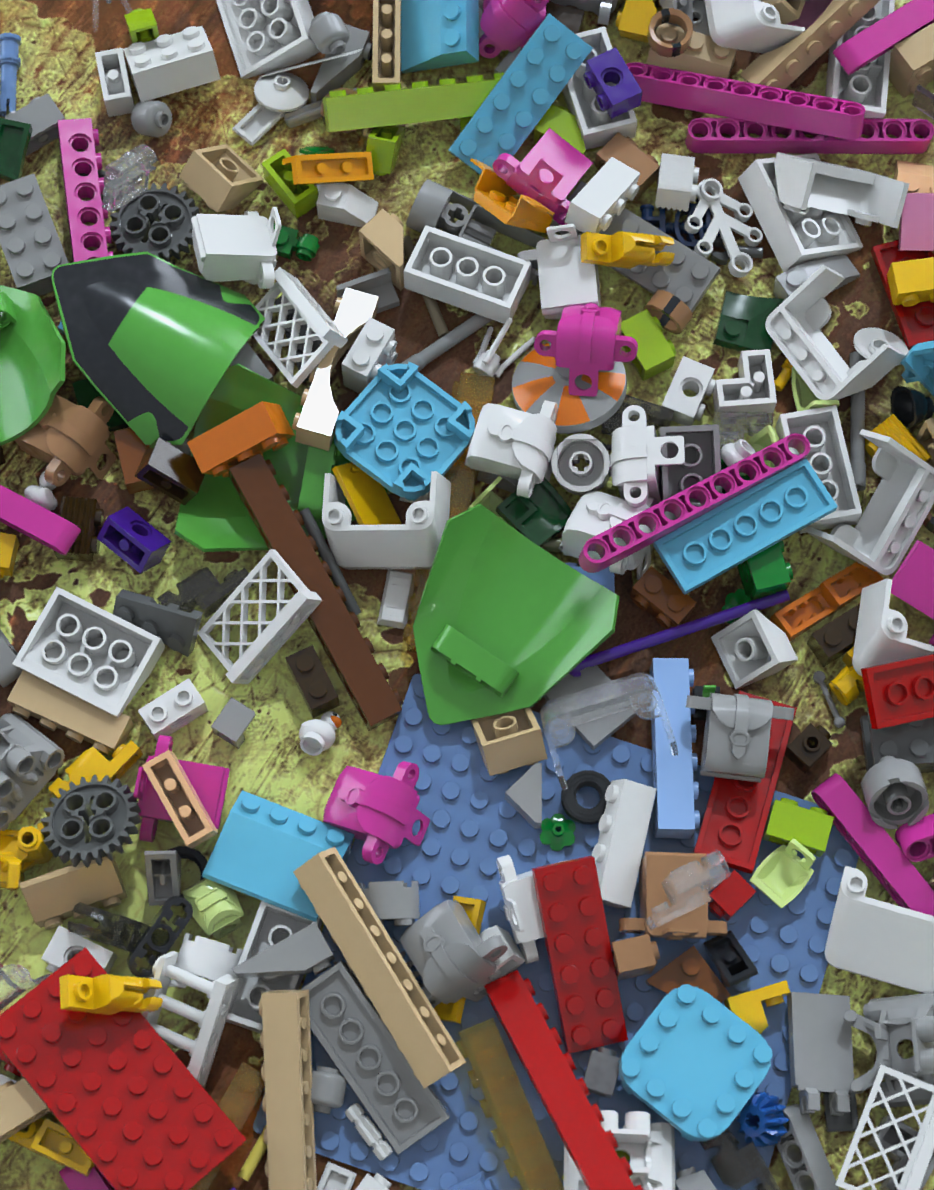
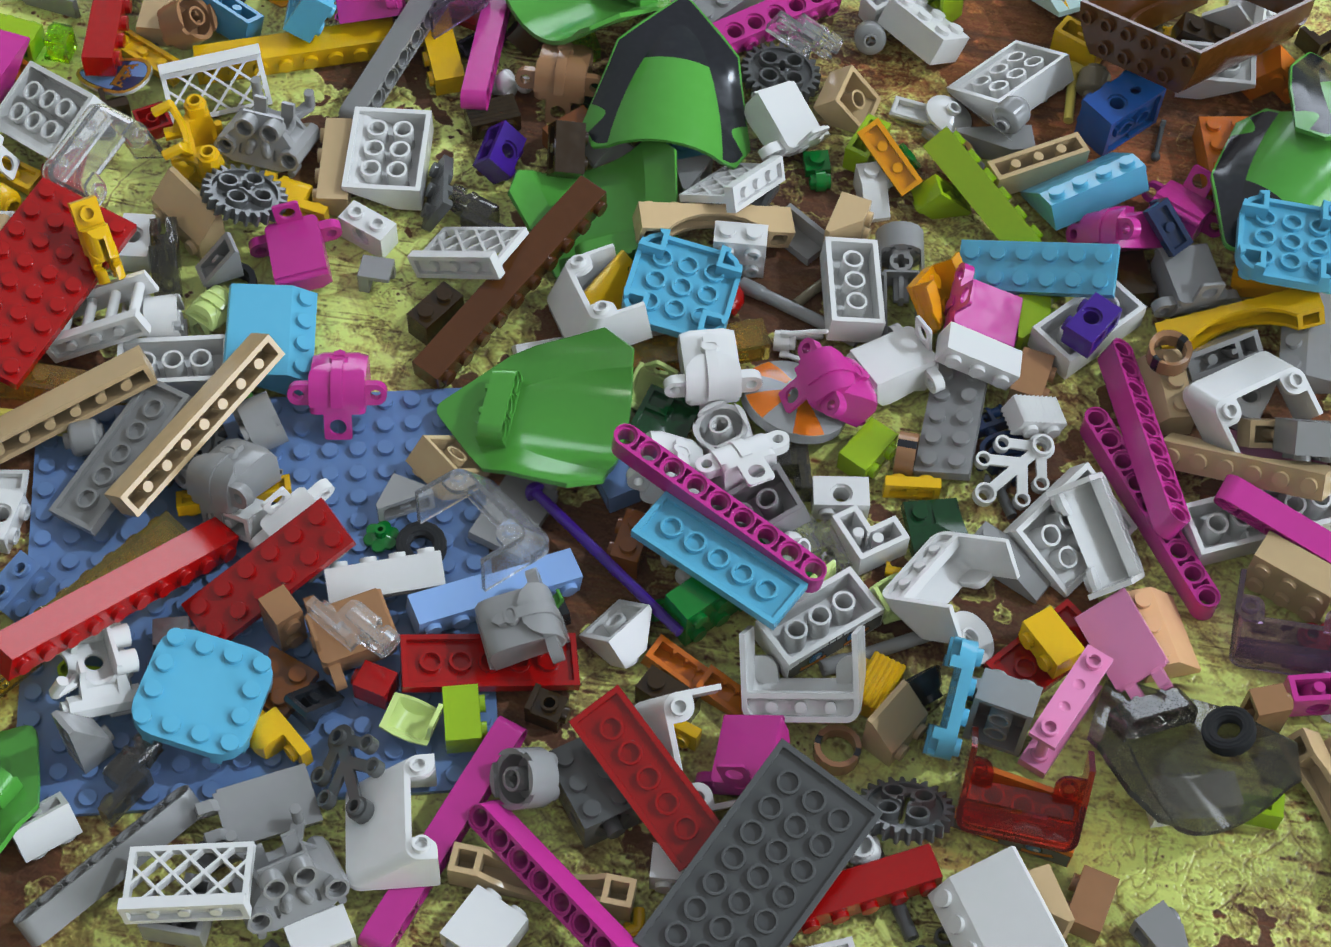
camera: 65 degrees right, 15 degrees down
black beam [127,896,193,978] -> none
light nougat brick [142,750,219,849] -> none
orange brick [187,401,295,478] -> none
light grey slope [232,922,335,978] -> none
dark grey bar [299,507,361,615] -> none
white animal [299,711,342,756] -> none
white axle [345,1103,393,1161] -> none
yellow plate [580,231,675,269] -> none
blue gear [734,1092,790,1148] -> none
none -> dark grey plant [311,724,385,824]
none -> yellow plate [882,473,941,500]

